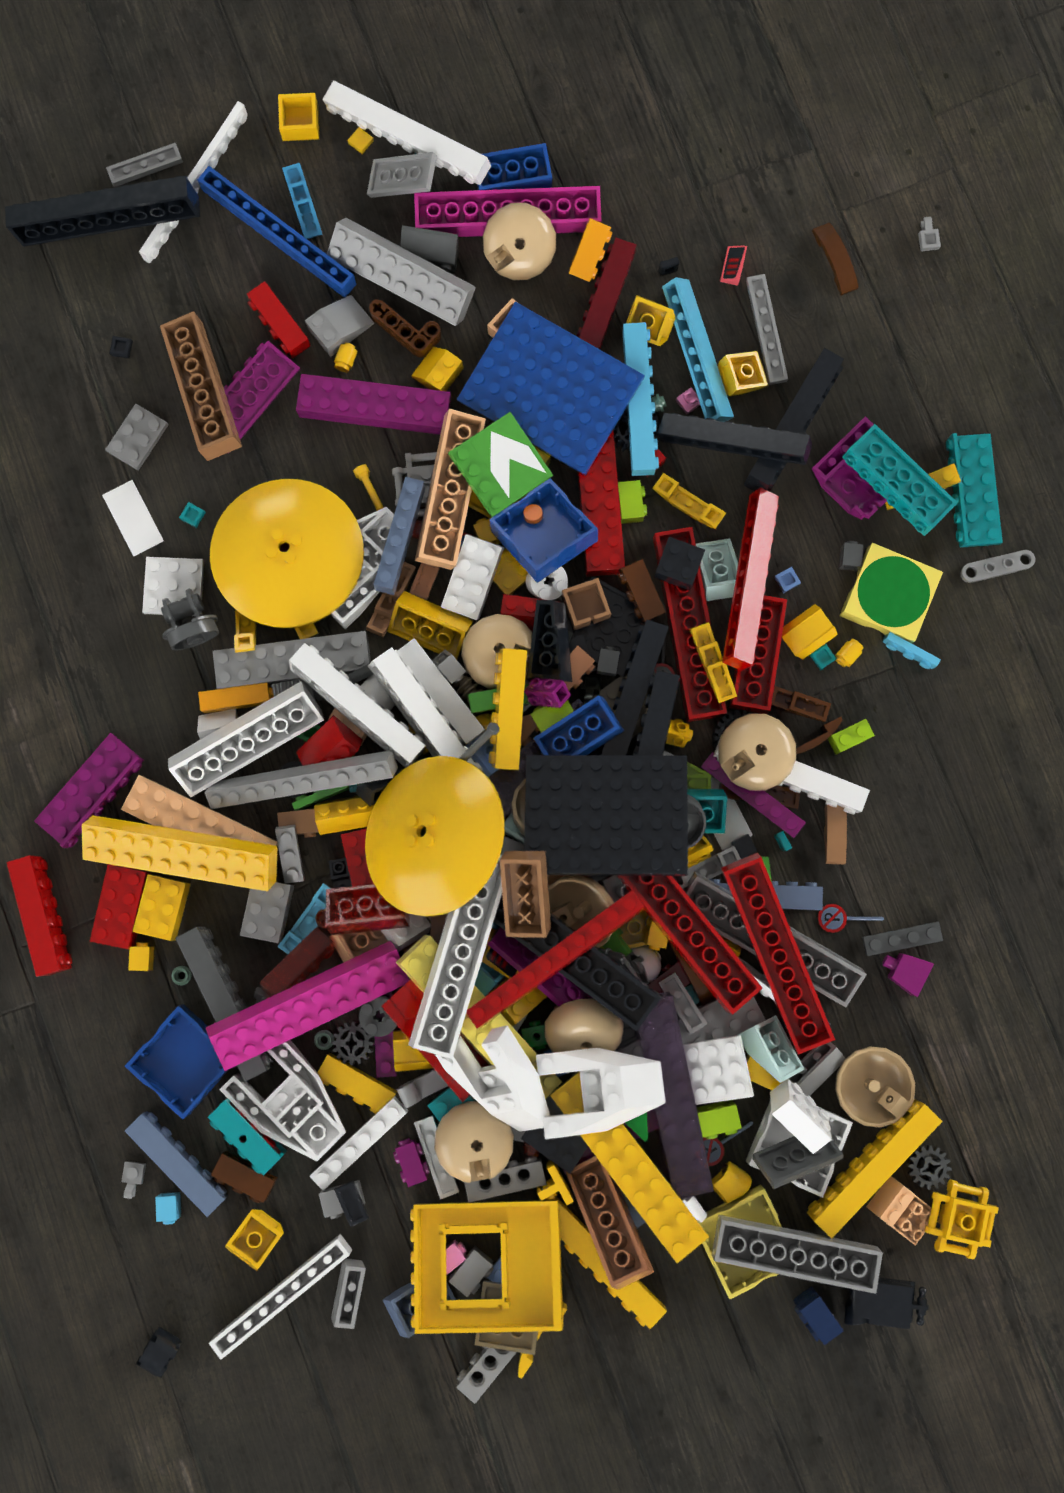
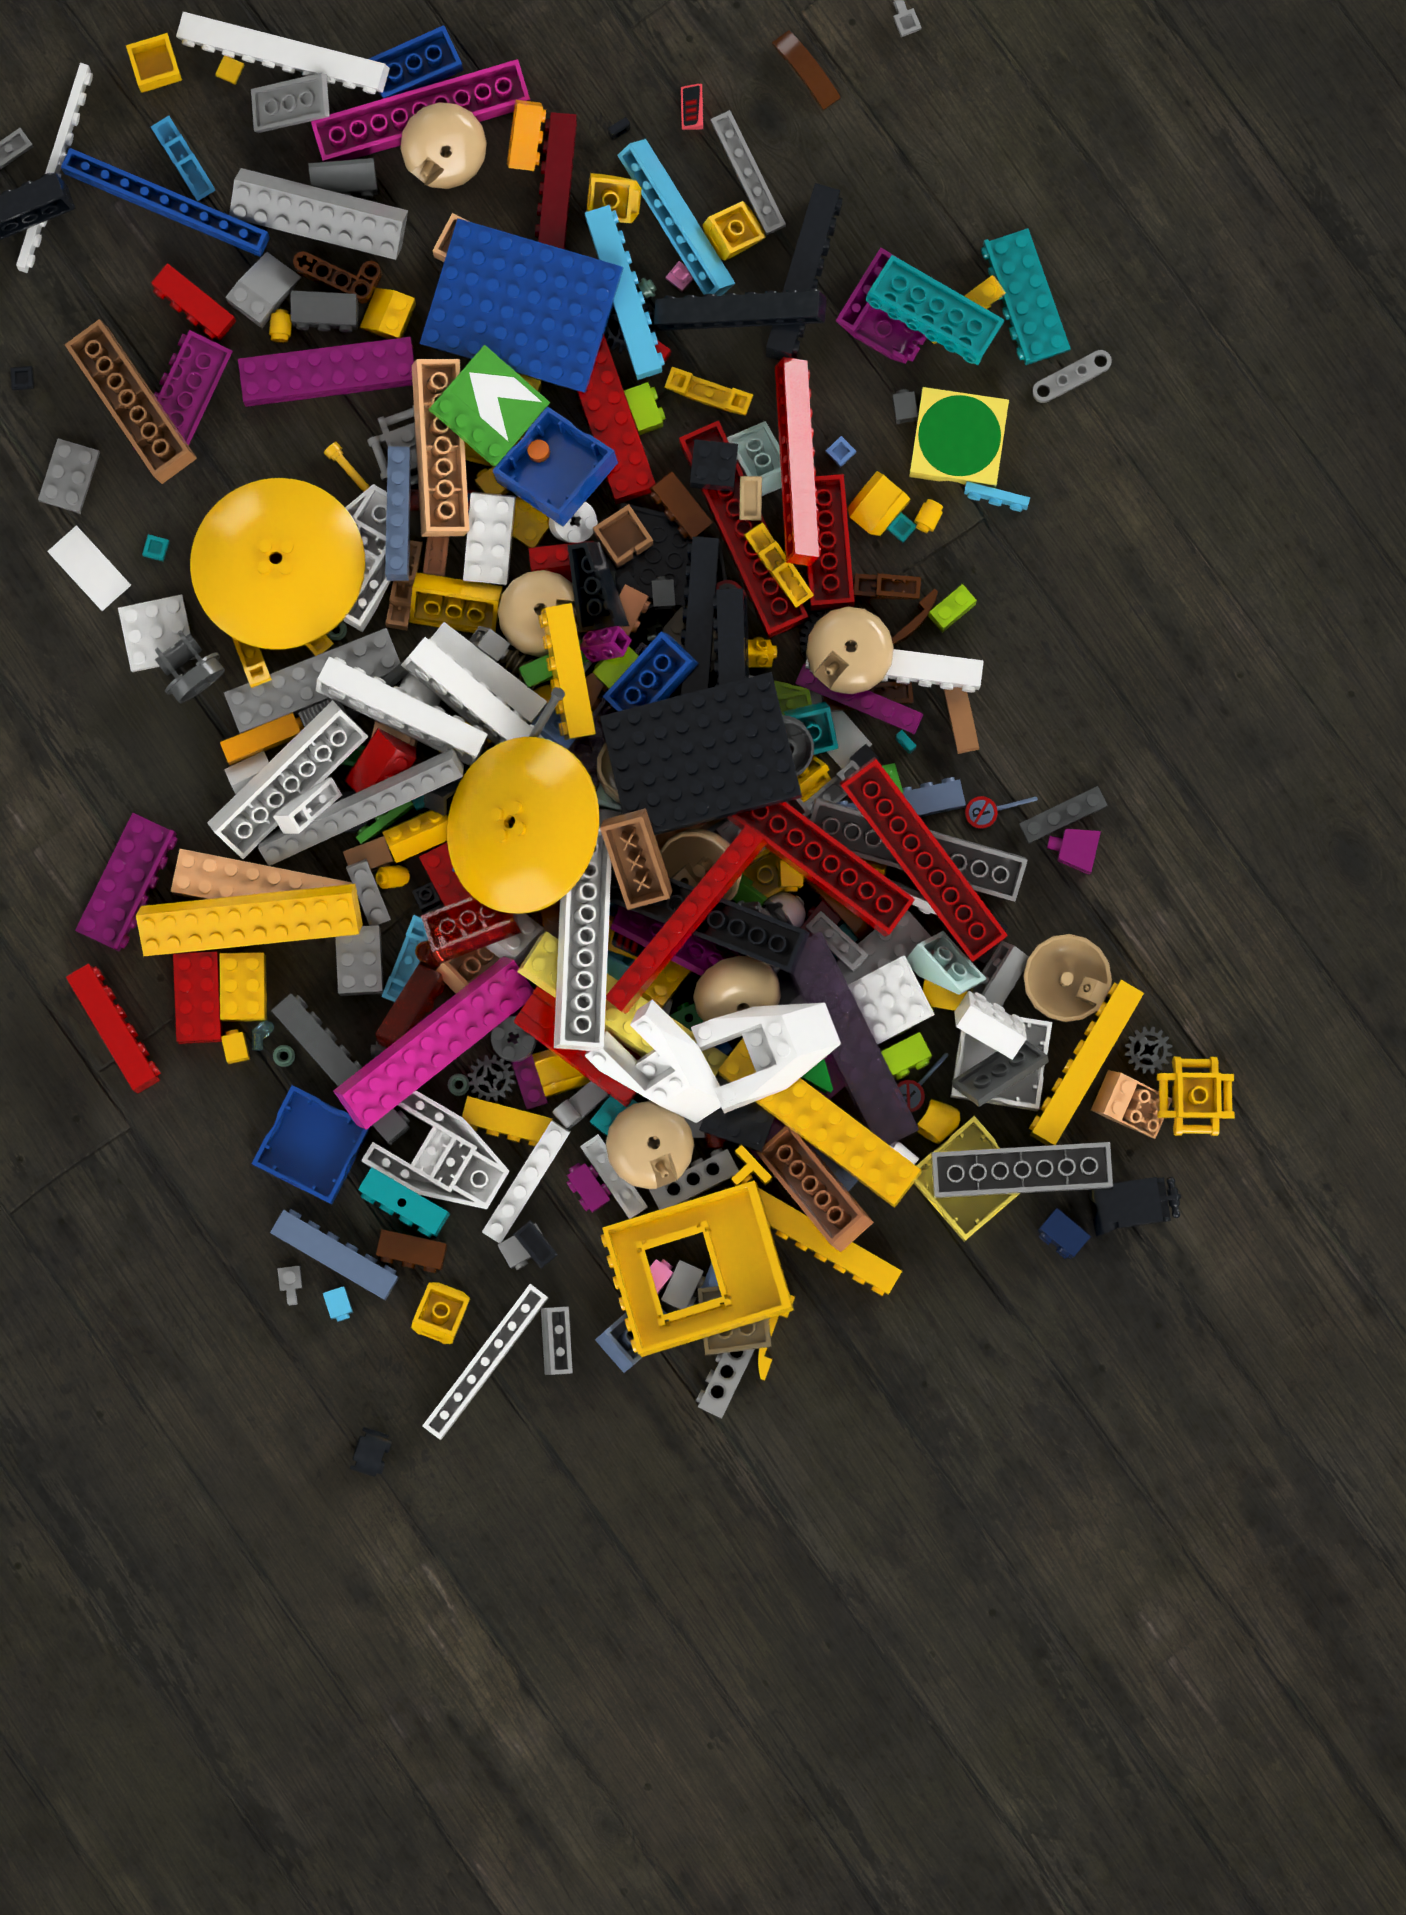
camera: 10 degrees left, 0 degrees up
none -> clear light blue arm [252,1021,274,1051]
none -> white slope [273,777,342,834]
none -> dark grey slope [291,291,359,333]
none -> sand green plate [326,621,347,641]
none -> yellow brick [375,865,410,889]
none -> tan tile [739,476,762,521]

